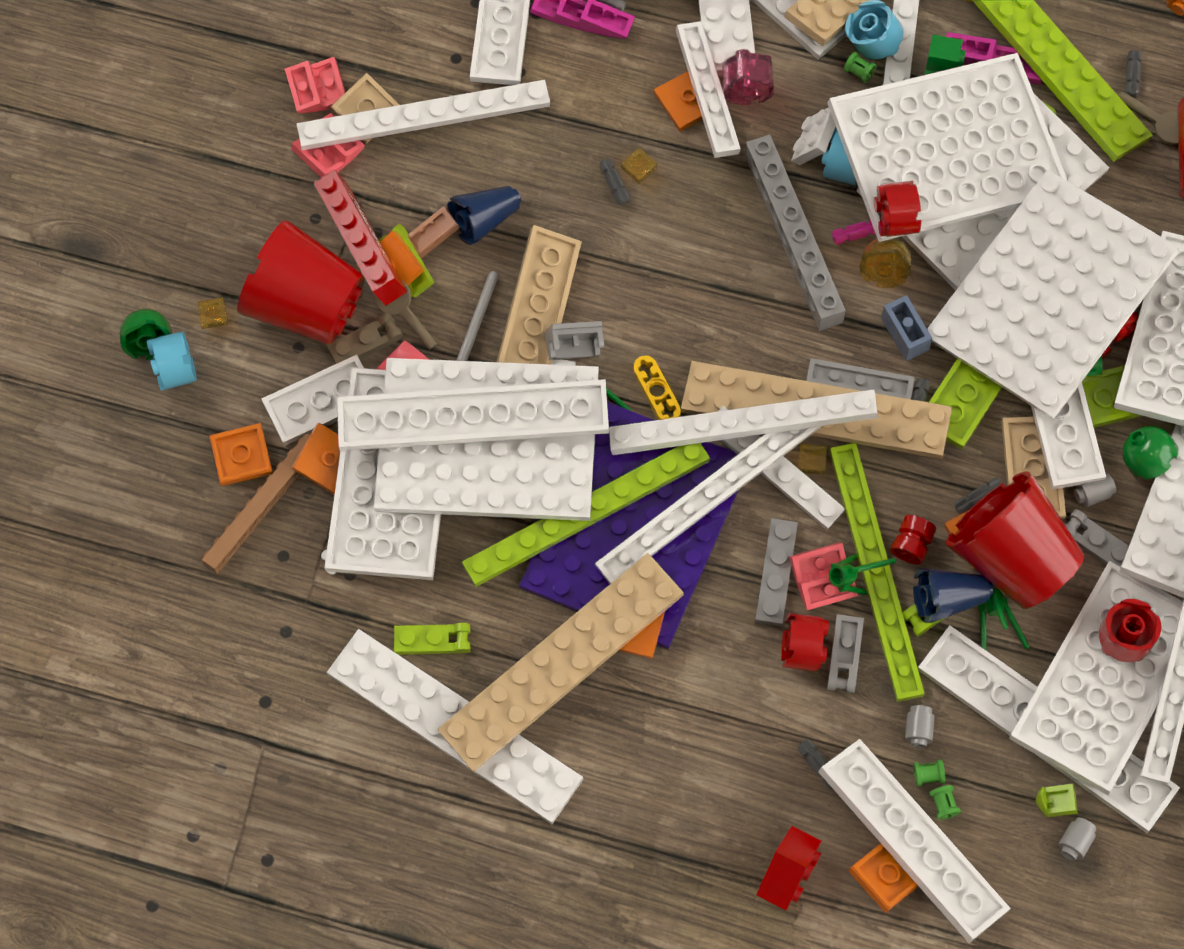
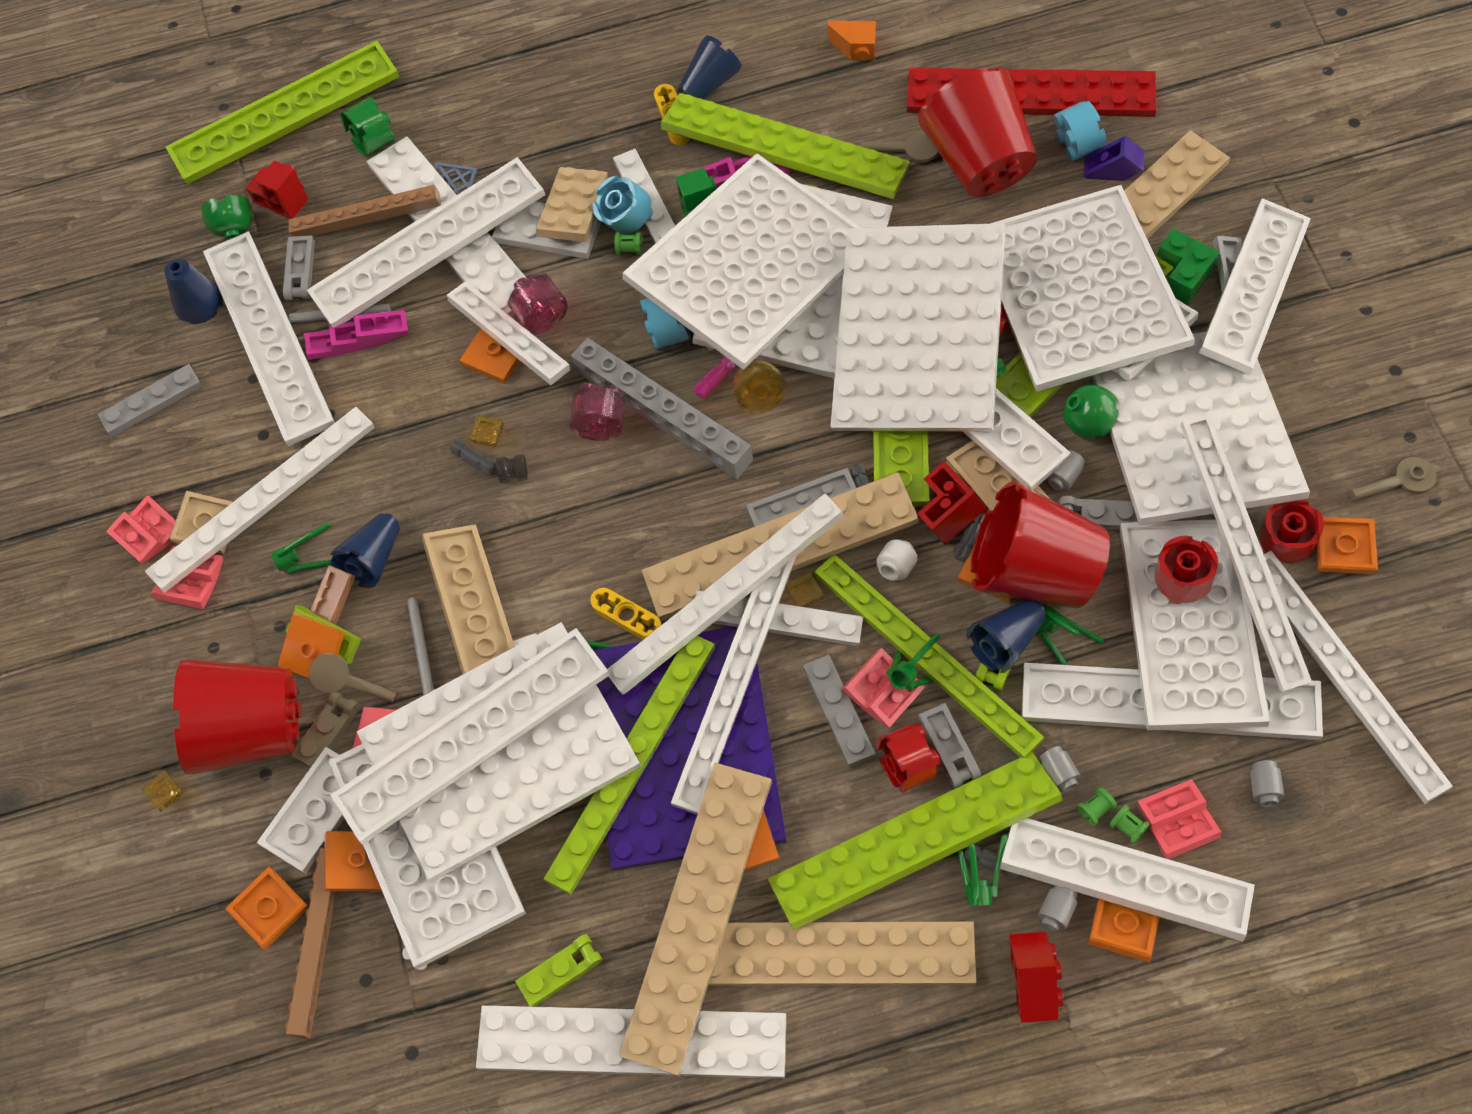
camera: 25 degrees left, 5 degrees down
green cylinder [120,309,172,360] -> none
medium azure brick [147,331,197,391] -> none
brick [314,169,408,306] -> none
light grey hinge [545,321,604,360] -> none
white plate [791,107,836,166] -> none
red brick [874,180,921,237] -> none
sand blue brick [881,295,932,361] -> none
red wheel [890,515,937,565] -> none
lime plate [1035,784,1078,817] -> none
dark grey axle [1125,50,1142,98] -> none
none -> green plant [271,523,332,574]
none -> clear smoke wheel [496,454,528,484]
none -> clear pink brick [569,383,625,441]
none -> tan plate [708,922,976,986]
none -> lime plate [768,752,1062,931]
none -> white head [876,540,918,581]
none -> red brick [917,461,987,545]
none -> green plant [957,835,1007,905]
none -> light grey brick [1038,886,1078,932]
none -> coral slope [1138,779,1221,859]

